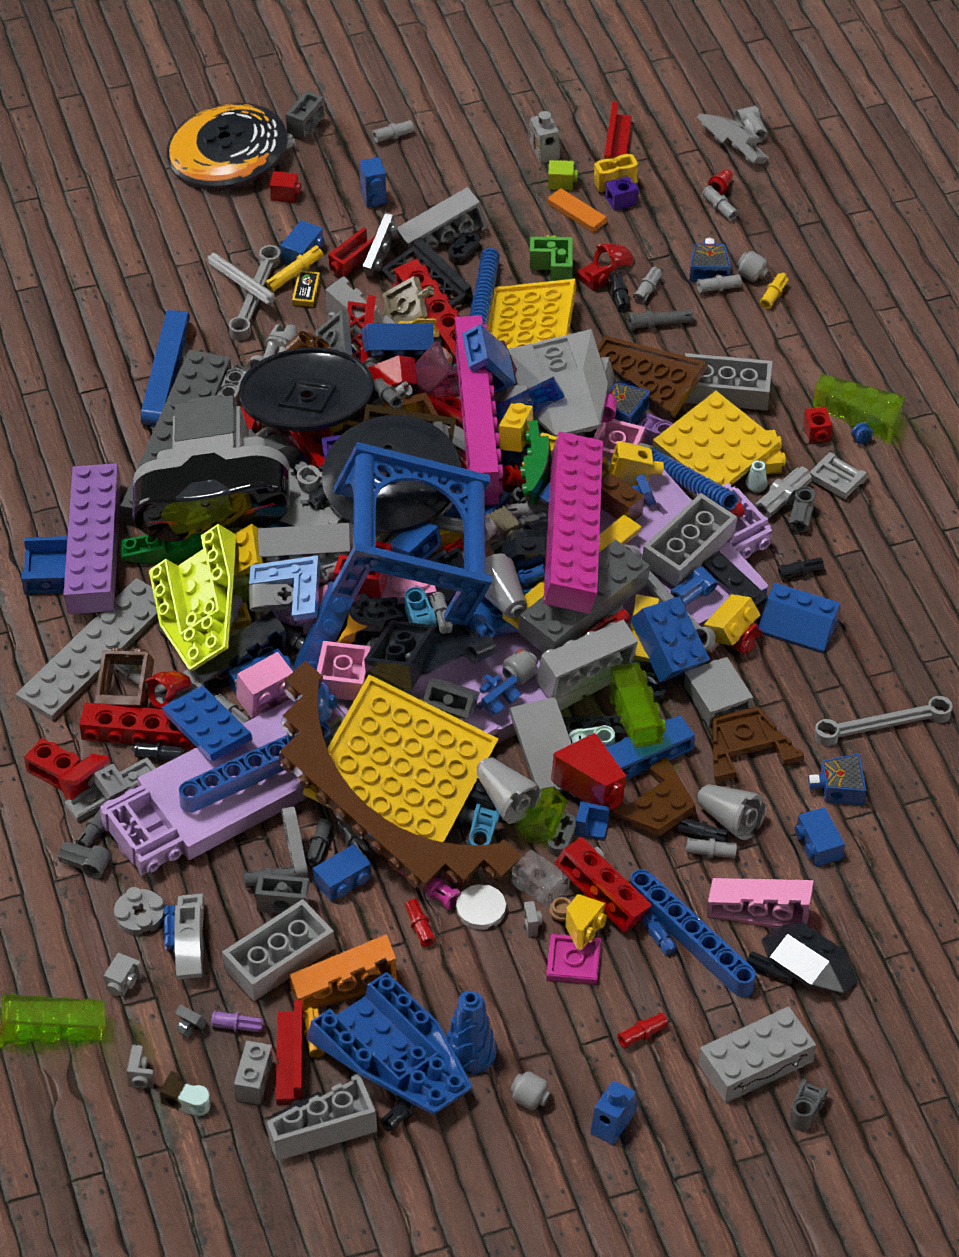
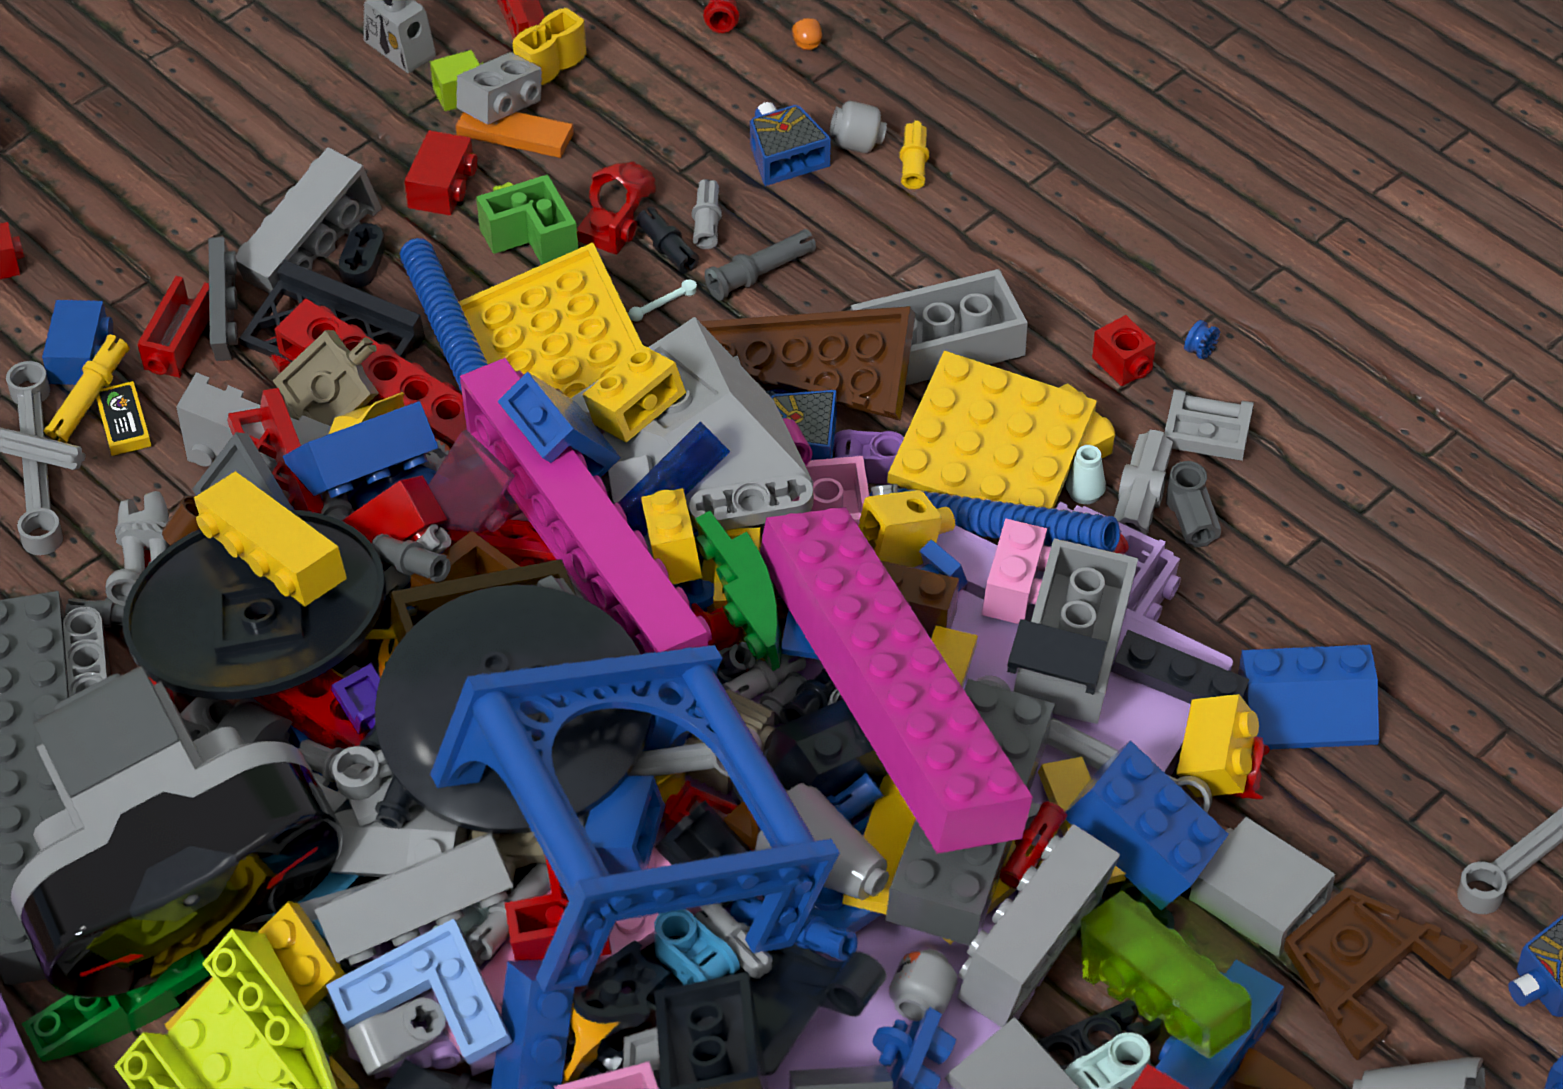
camera: 25 degrees left, 0 degrees up
blue brick [359,157,387,208] -> none
light grey pin [372,120,414,143] -> none
dark purple brick [605,176,639,211] -> none
blue piece [671,566,718,606] -> none
light grey pin [697,274,741,293] -> none
light grey pin [702,186,738,221] -> none
black axle [778,557,824,580] -> none
clear neon green wedge [813,374,906,444] -> none
none -> yellow brick [194,471,347,606]
none -> red brick [404,130,478,216]
none -> light grey brick [457,52,542,125]
none -> yellow brick [582,345,686,443]
none -> light aqua hinge [628,280,697,322]
none -> light grey beam [689,474,814,530]
none -> orange hinge [792,18,822,51]
none -> bright pink brick [981,518,1051,624]
none -> black hinge [1007,619,1108,695]

